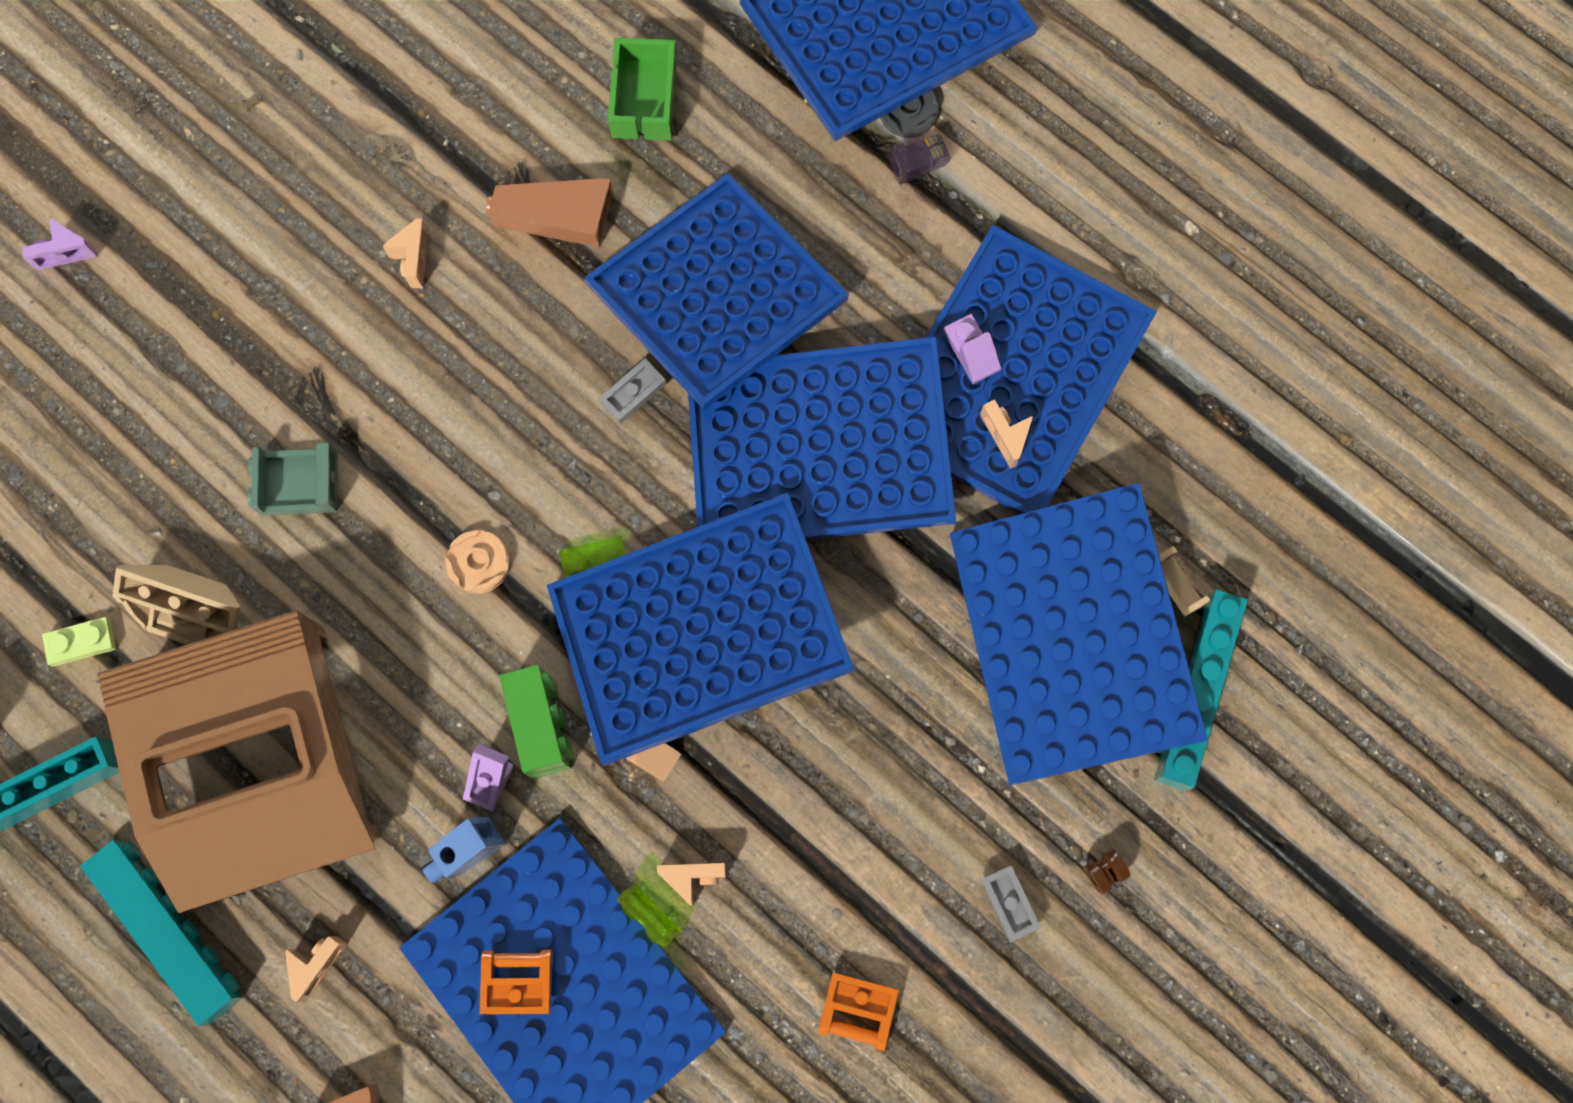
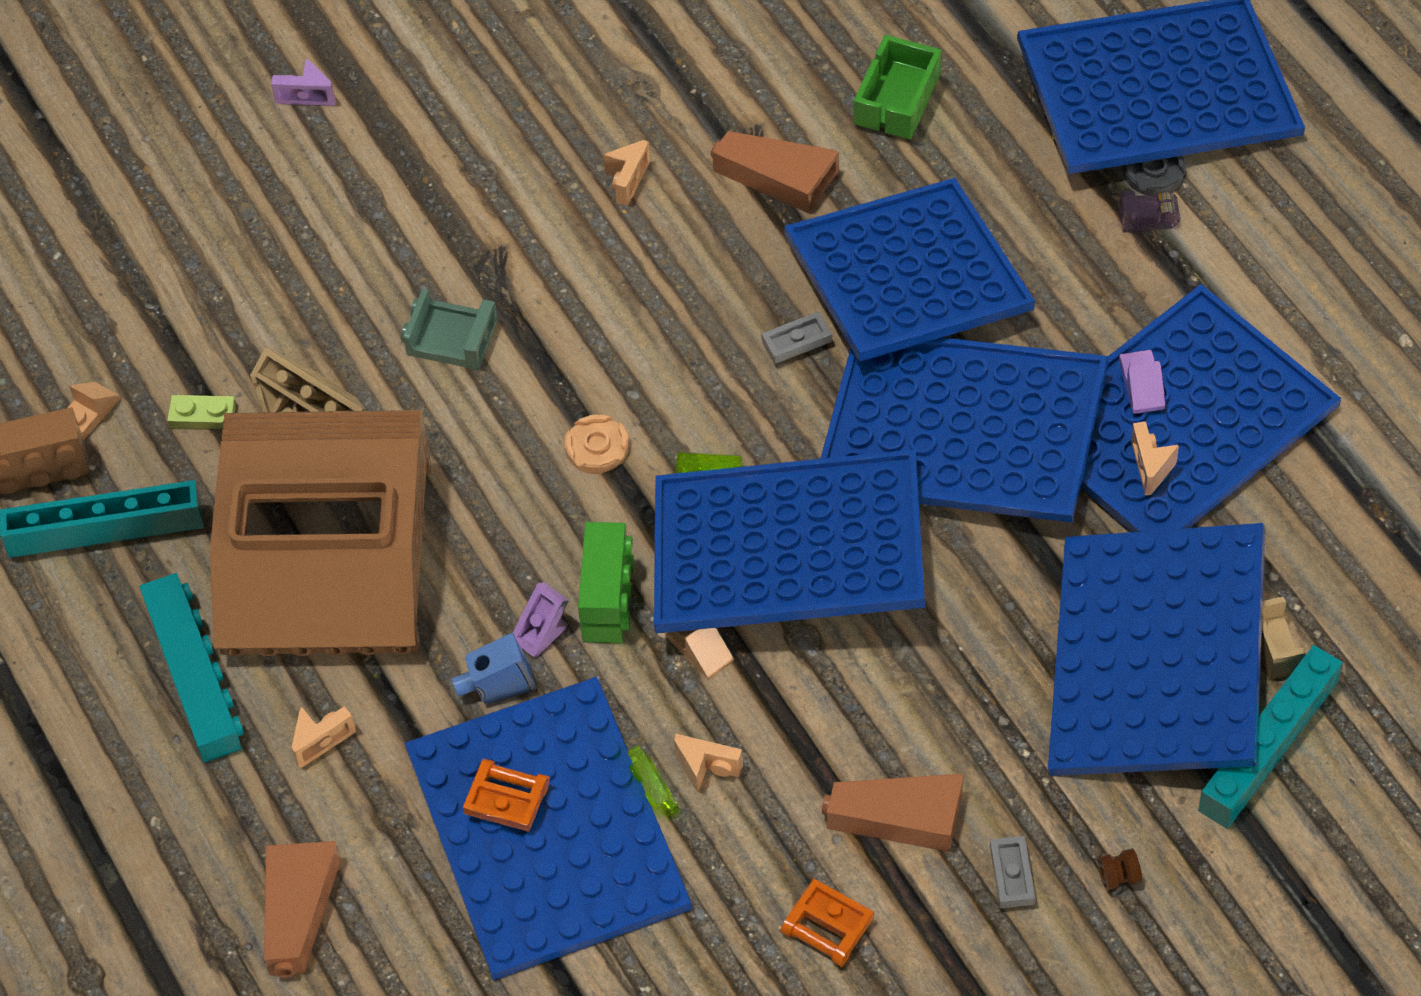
camera: 20 degrees right, 20 degrees down
none -> nougat slope [822,774,964,852]

